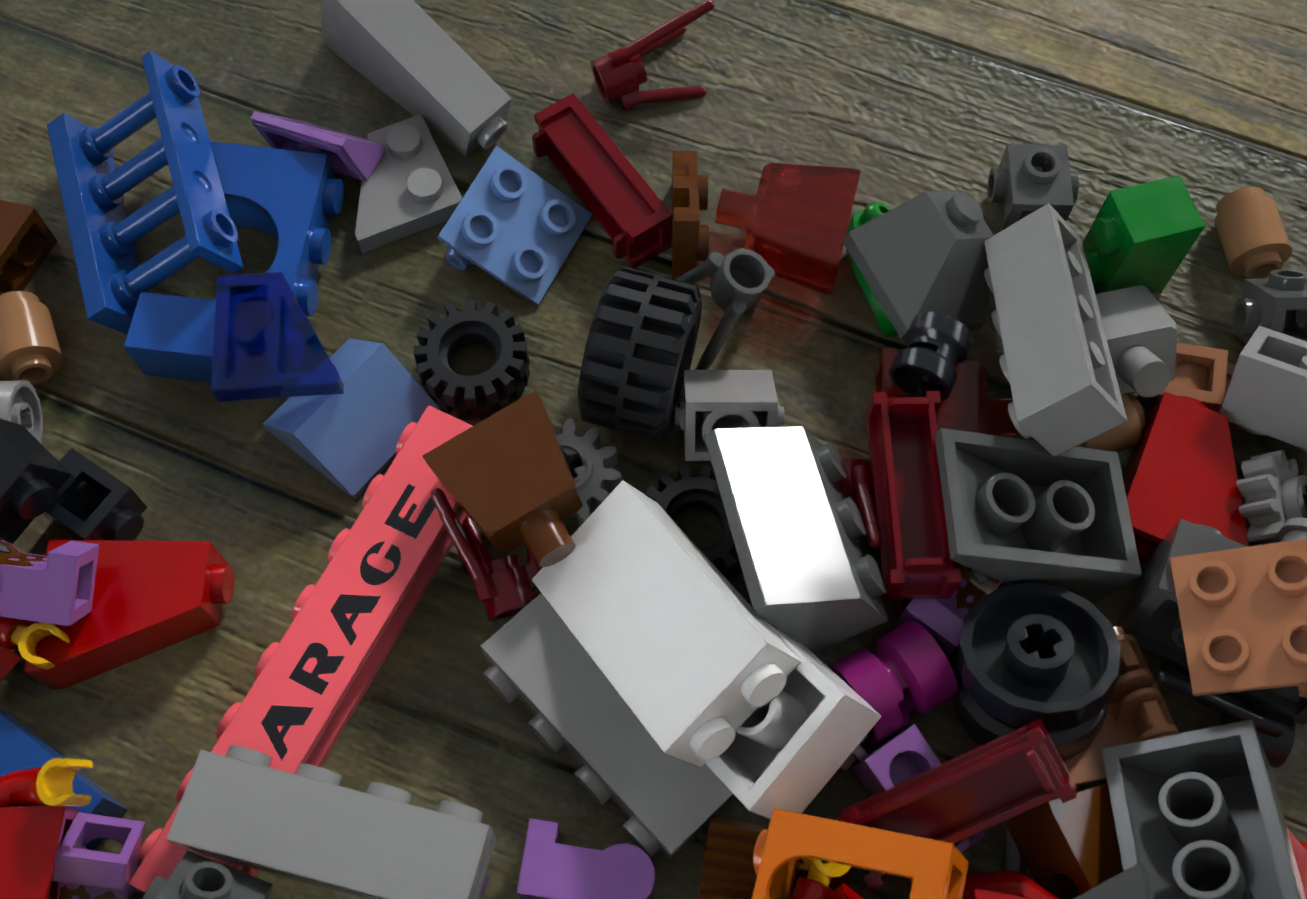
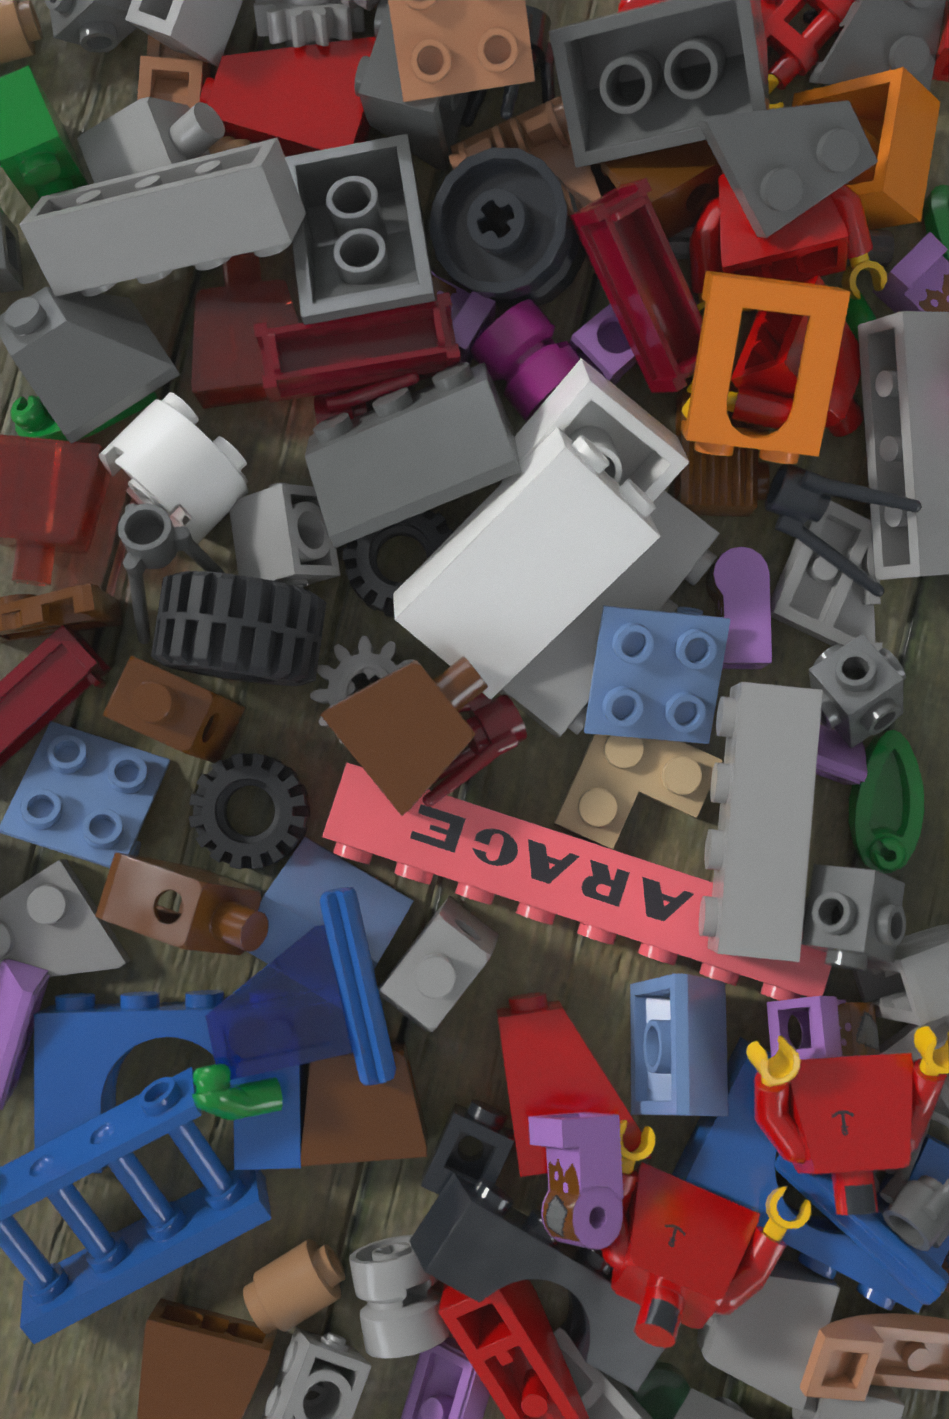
camera: 105 degrees left, 20 degrees up
black wheel [888,312,974,402] -> none
none -> reddish brown torso [95,852,269,956]
none -> white brick [99,392,248,544]
none -> reddish brown torso [103,655,245,763]
none -> green arm [192,1064,283,1120]
none -> reddish brown torso [301,1009,428,1166]
none -> blue axle [319,887,396,1086]
none -> light grey torso [378,896,499,1032]
none -> tan plate [554,734,723,849]
none -> medium blue hinge [584,605,731,744]
none -> medium blue slope [630,973,728,1116]

